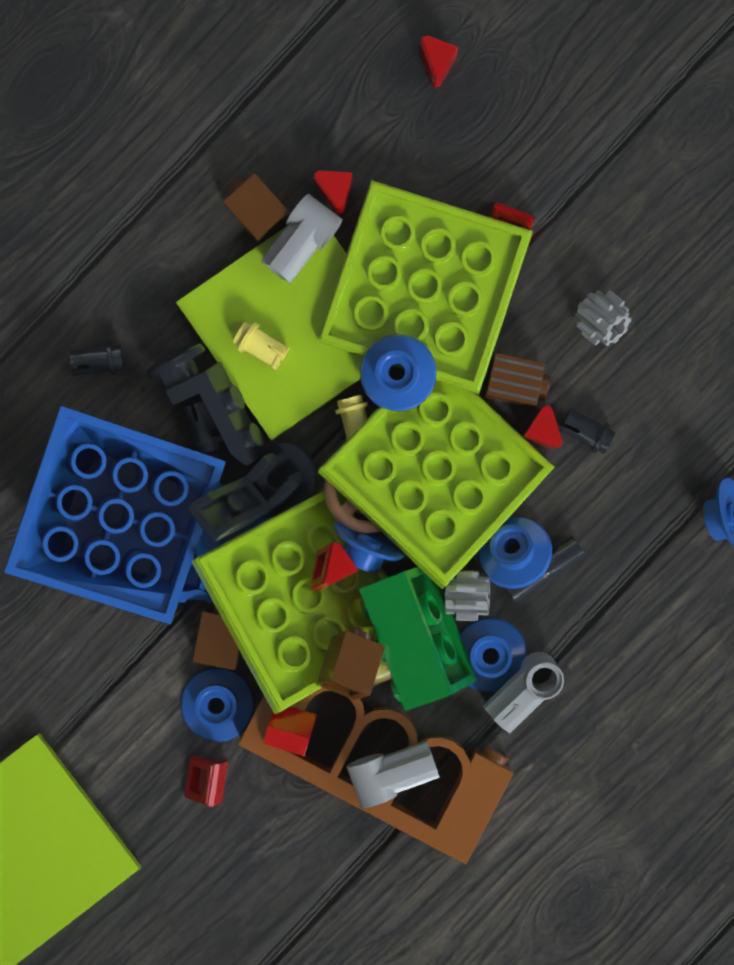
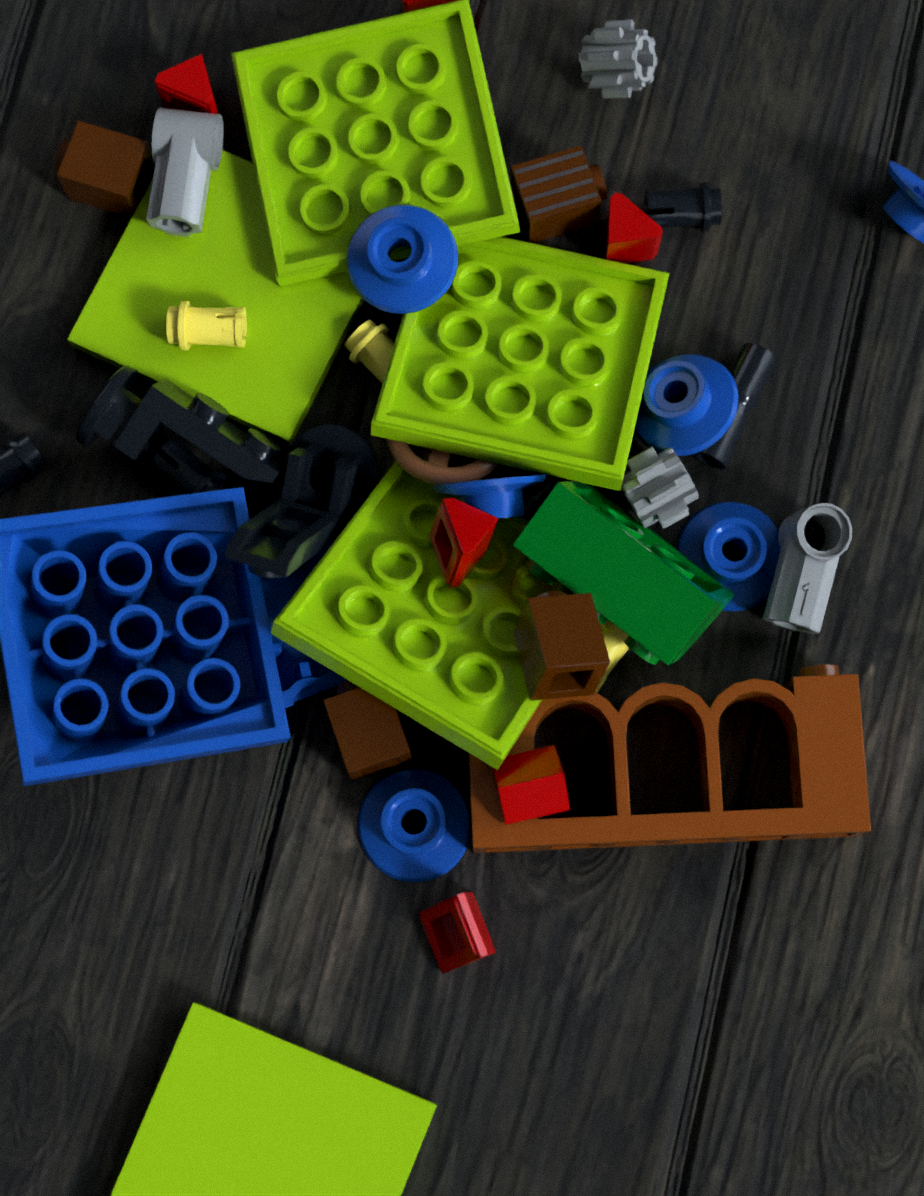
camera: 30 degrees left, 10 degrees down
light grey piece [346,741,440,808] -> none

